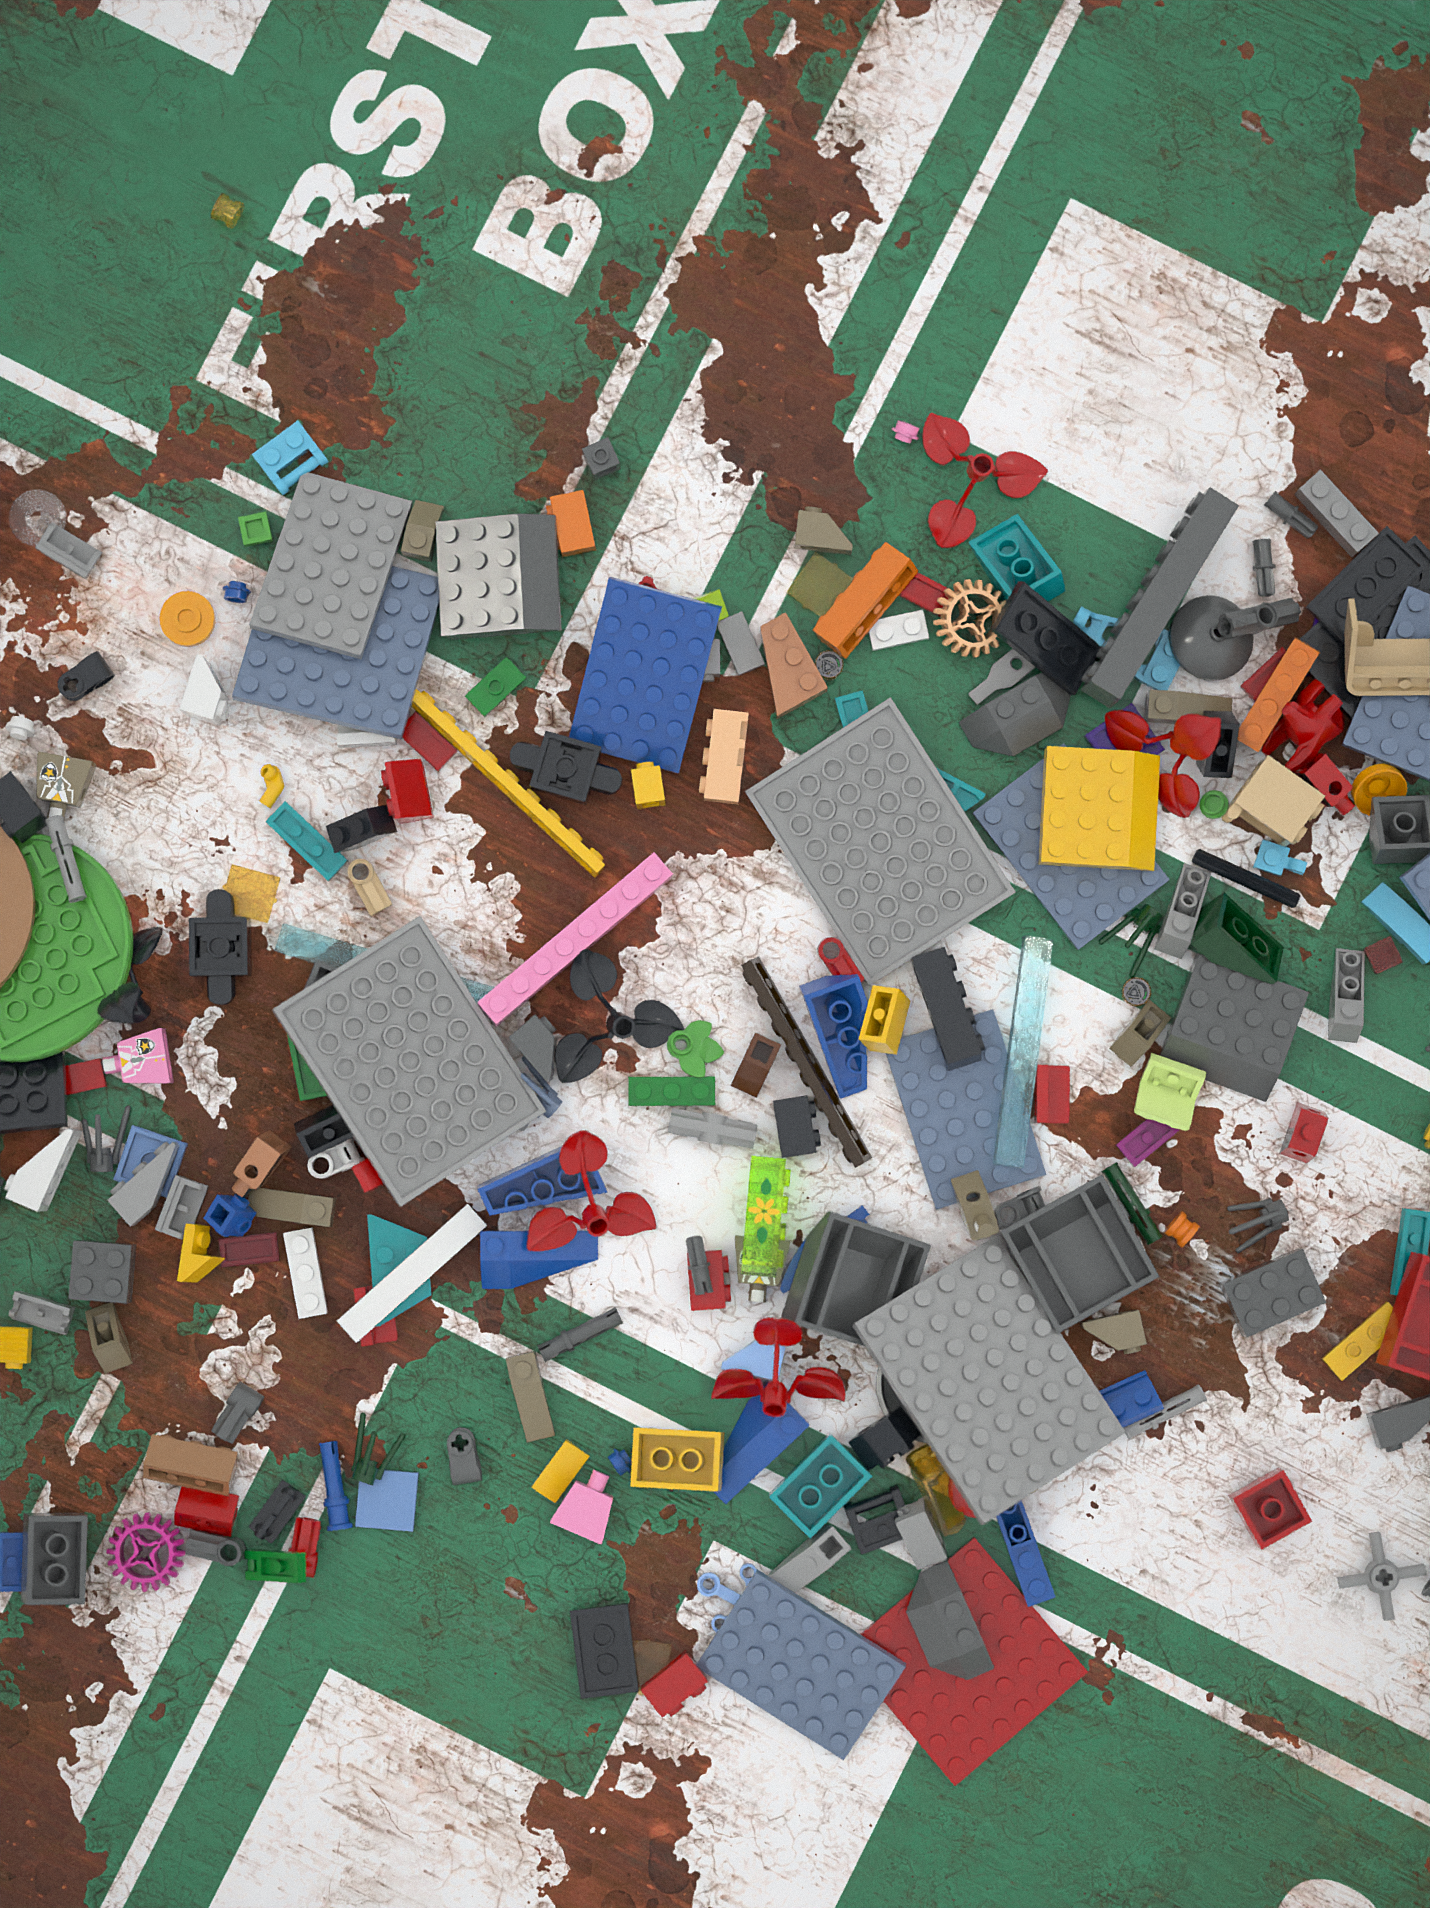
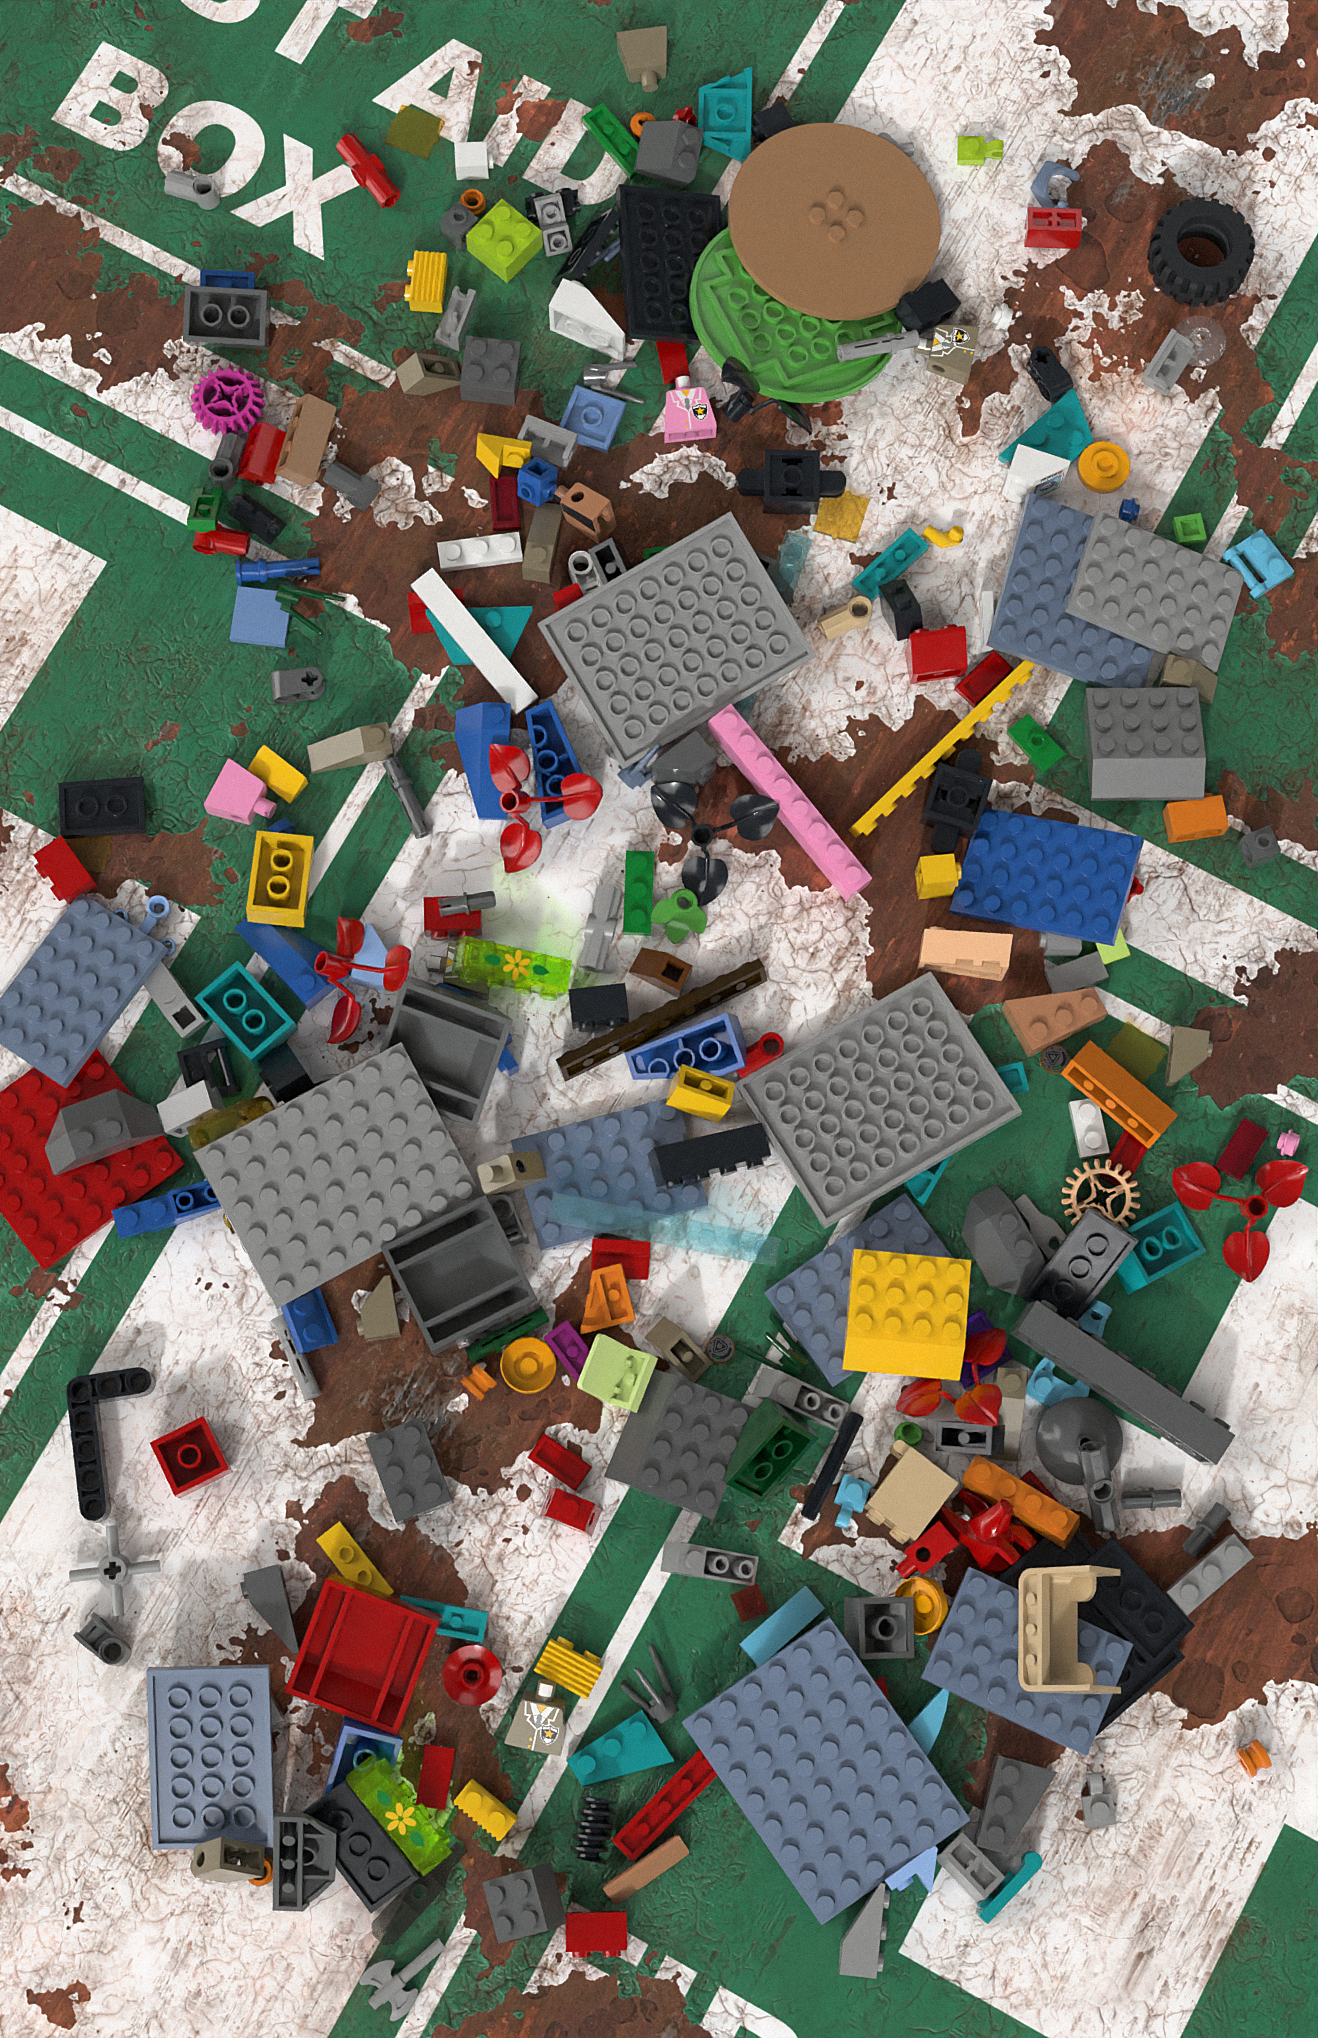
camera: 90 degrees right, 10 degrees down
light grey slope [107,1141,180,1226] -> none
dark grey plant [1227,1198,1289,1253] -> none
none -> black beam [66,1367,156,1523]
none -> light orange piece [500,1337,556,1394]
none -> red tile [527,1433,593,1492]
none -> orange wing [580,1263,636,1334]
none -> teal wing [998,388,1094,466]
none -> dark red tile [1214,1118,1269,1182]

